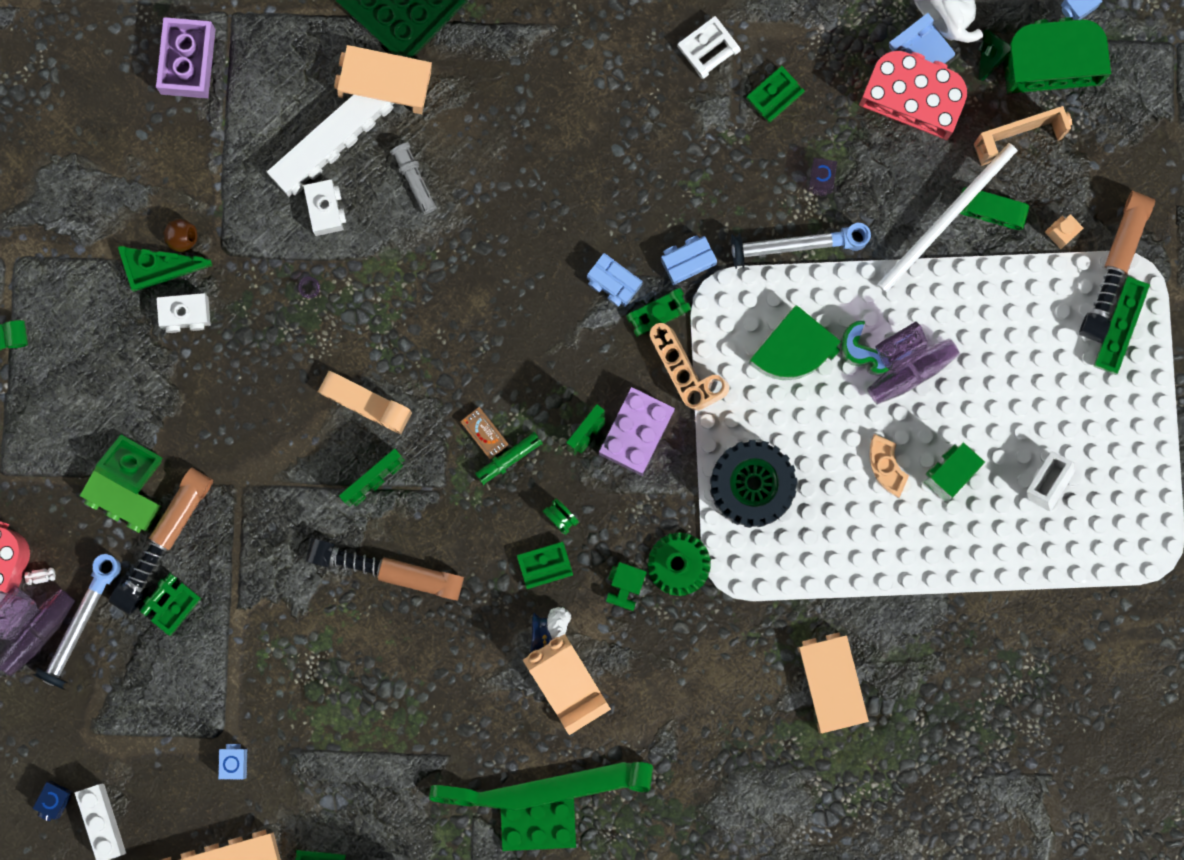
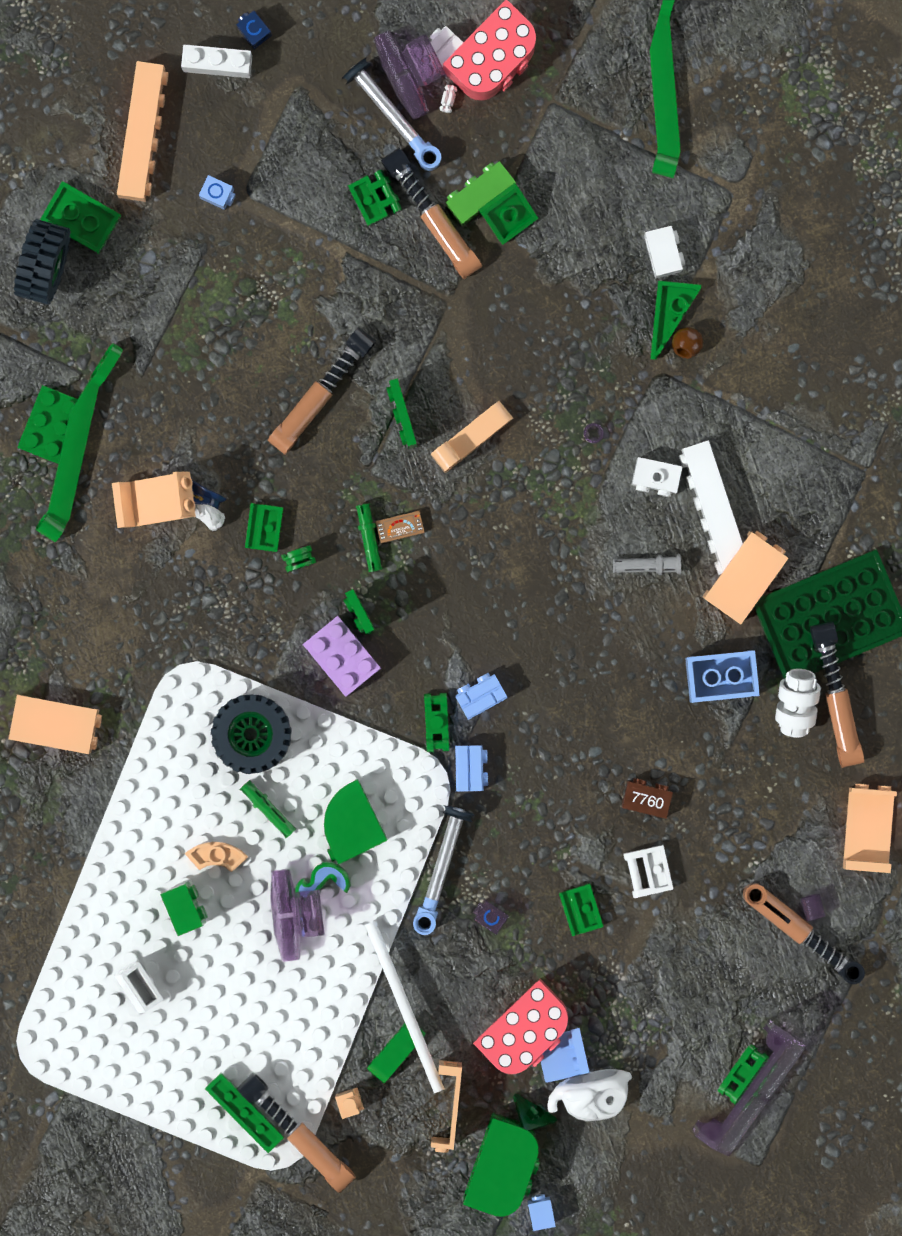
camera: 115 degrees right, 5 degrees up
lavender brick [156,18,216,99] -> none
white brick [157,293,211,333] -> none
green brick [606,562,647,611] -> none
green gear [648,532,711,596] -> none
light nougat beam [650,323,729,411] -> none
none -> green pin [239,780,296,838]
none -> copper brick [621,778,673,819]
none -> white brick [644,226,685,279]
none -> light blue brick [685,651,760,703]

